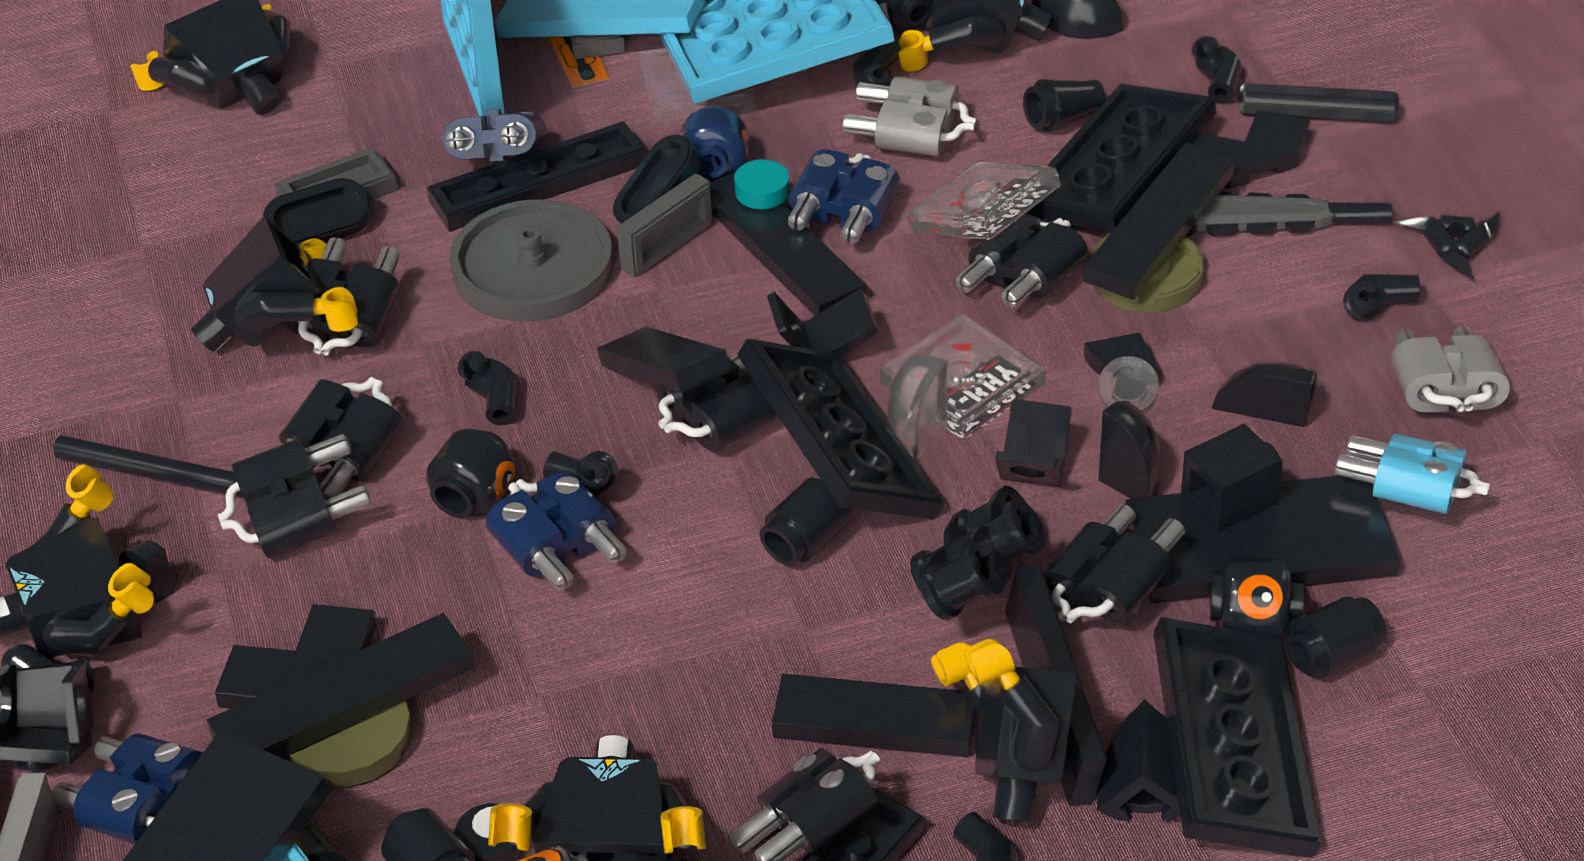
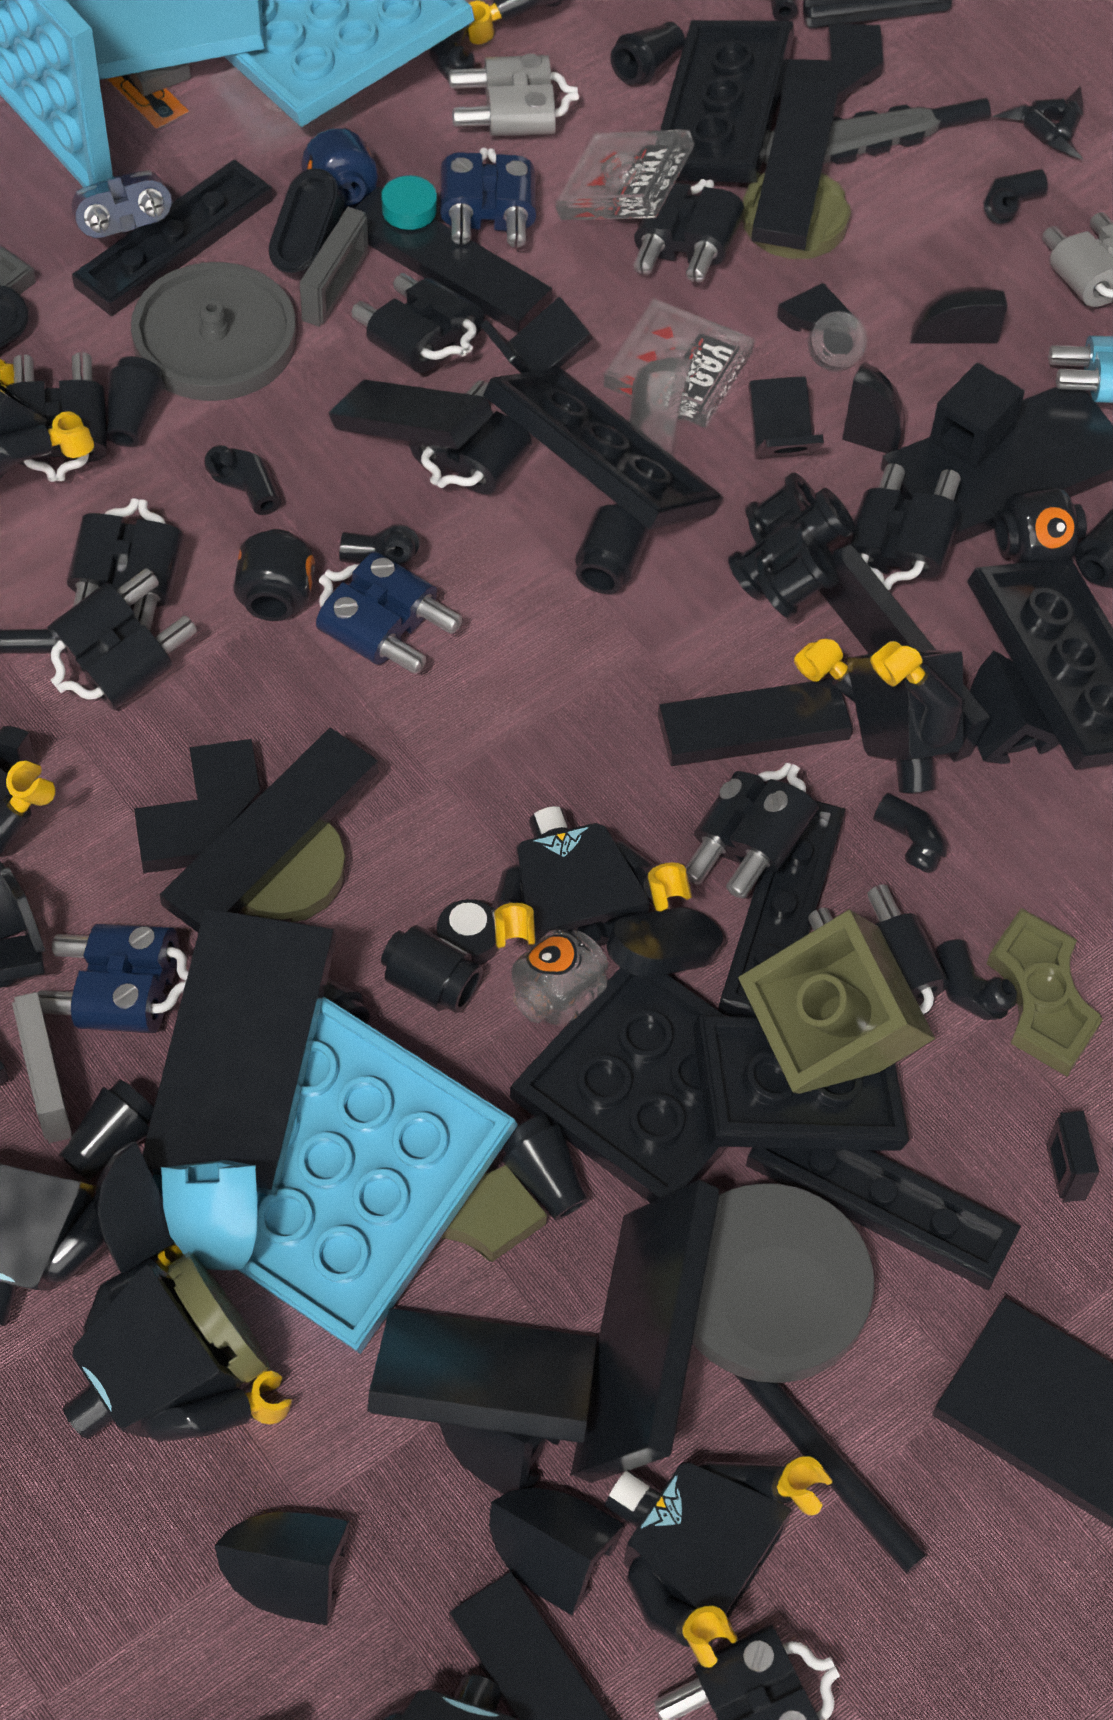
camera: 25 degrees left, 15 degrees up
none -> black cone [106,356,165,447]
none -> black piece [351,273,484,373]

